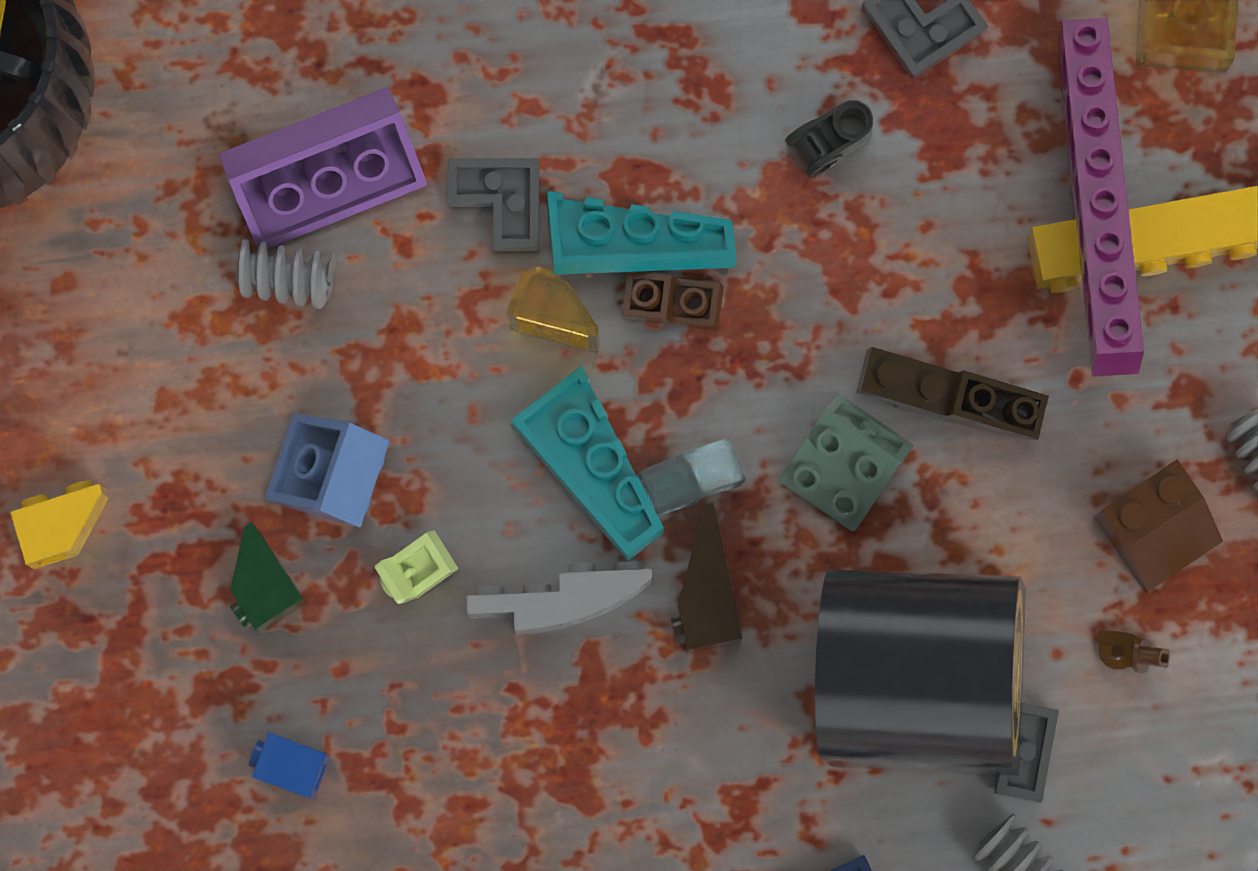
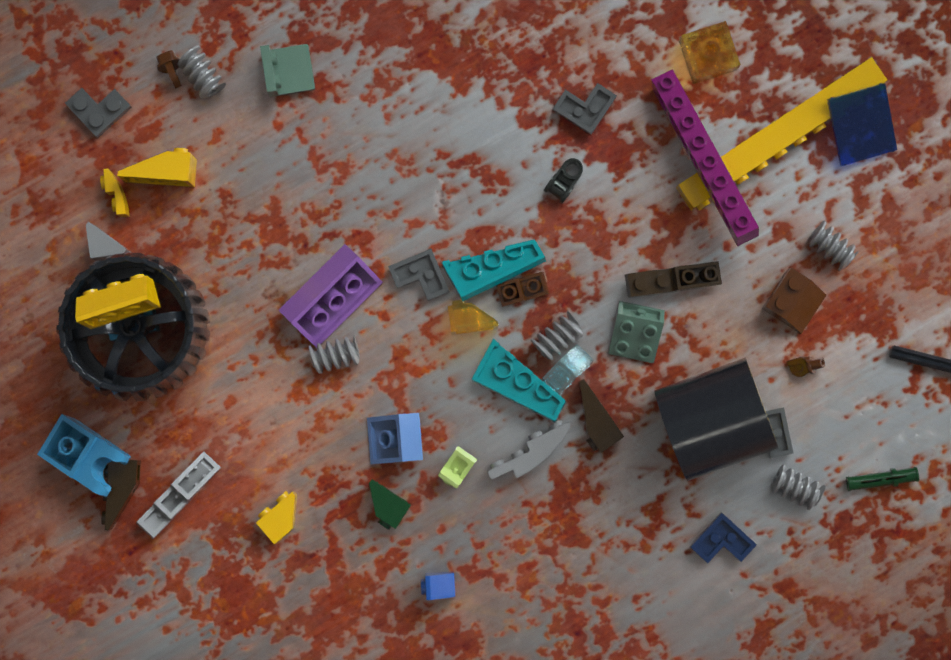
camera: 30 degrees left, 5 degrees up
none -> light grey piece [531,311,583,360]

